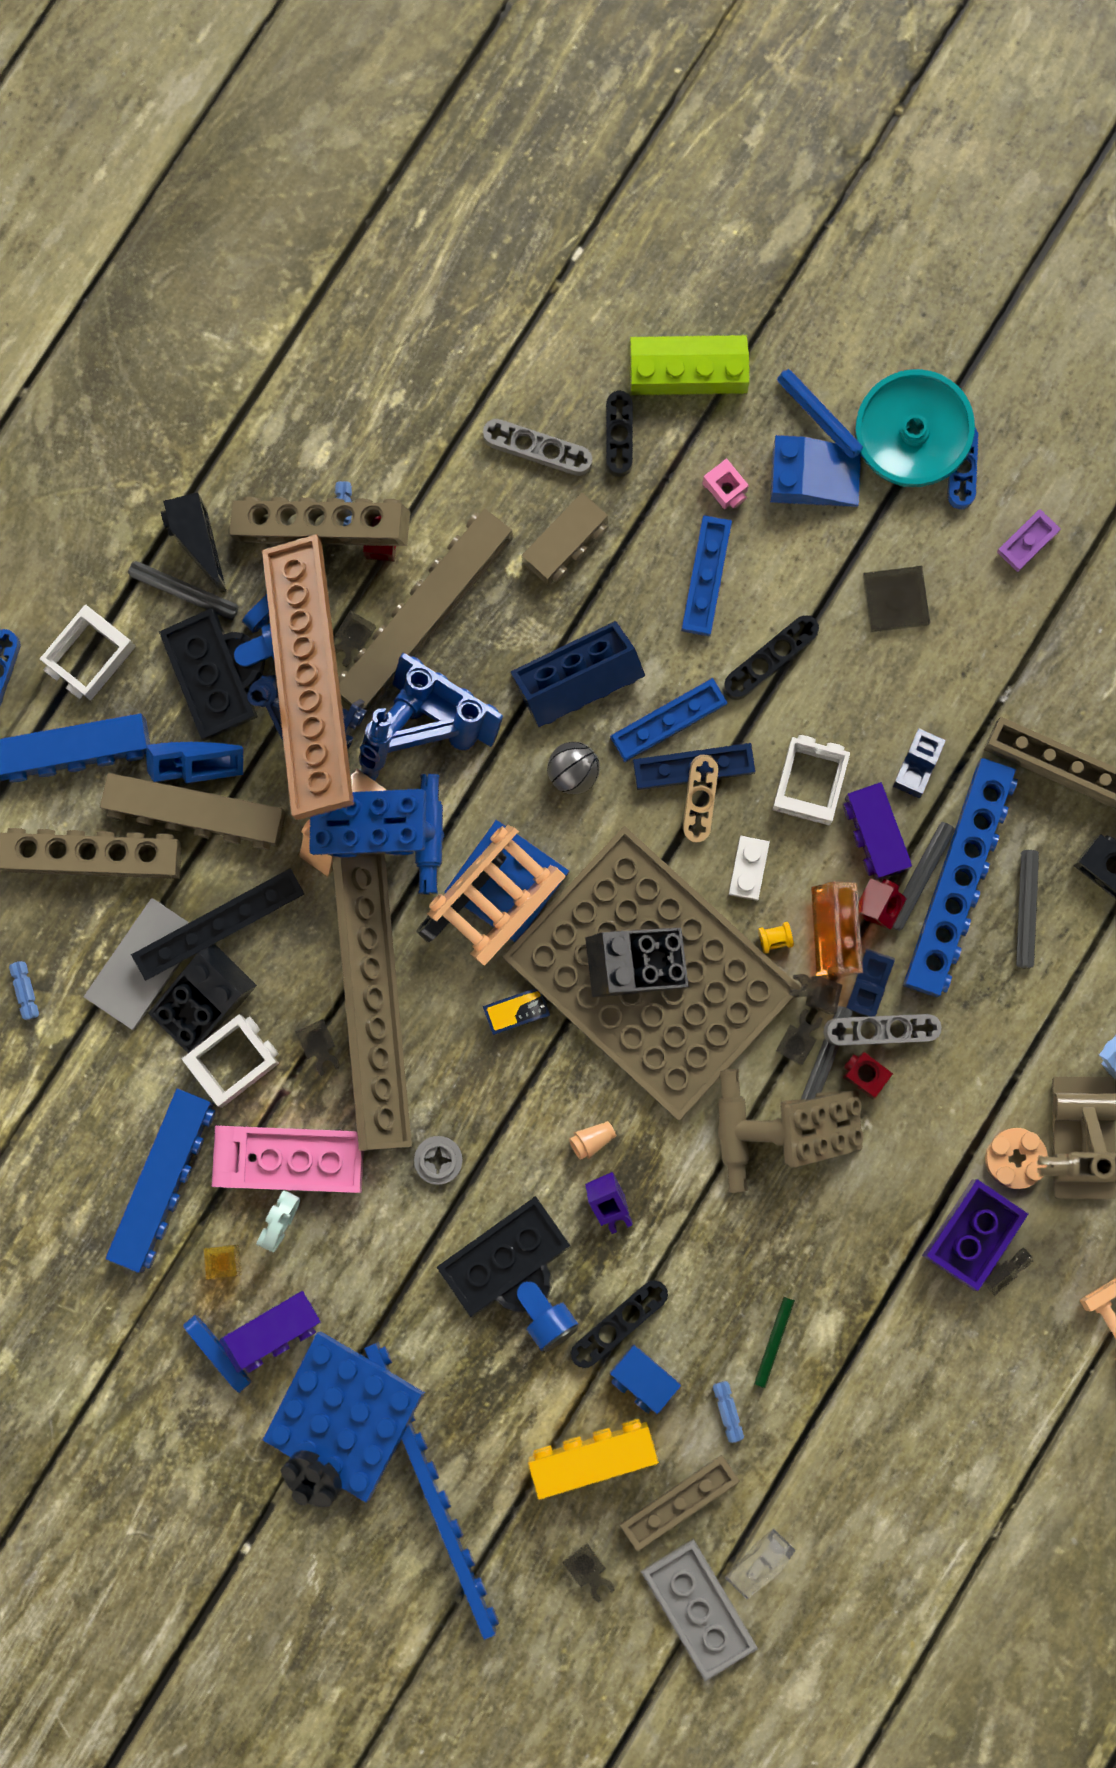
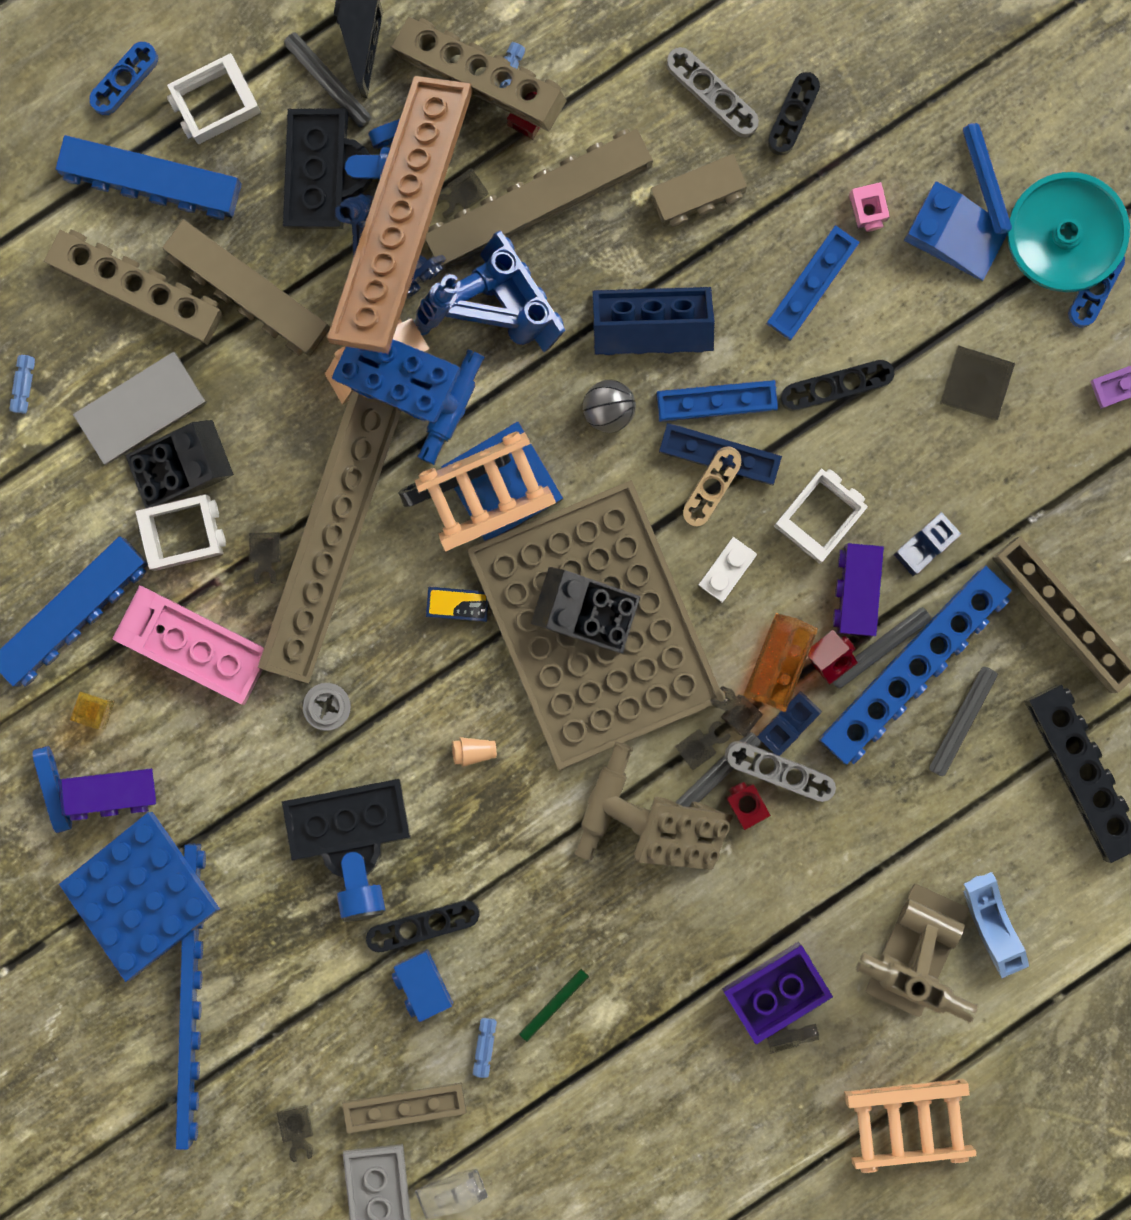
camera: 25 degrees right, 5 degrees up
black plate [131,868,305,981] -> none
blue slope [146,742,243,783] -> none
light aqua plate [256,1190,300,1253] -> none
black plate [280,1450,342,1507] -> none
yellow brick [528,1419,659,1499] -> none
dark purple brick [585,1172,633,1234] -> none
lime slope [630,335,750,395] -> none
yellow bush [758,922,794,954] -> none
light nougat plate [985,1128,1048,1189] -> none

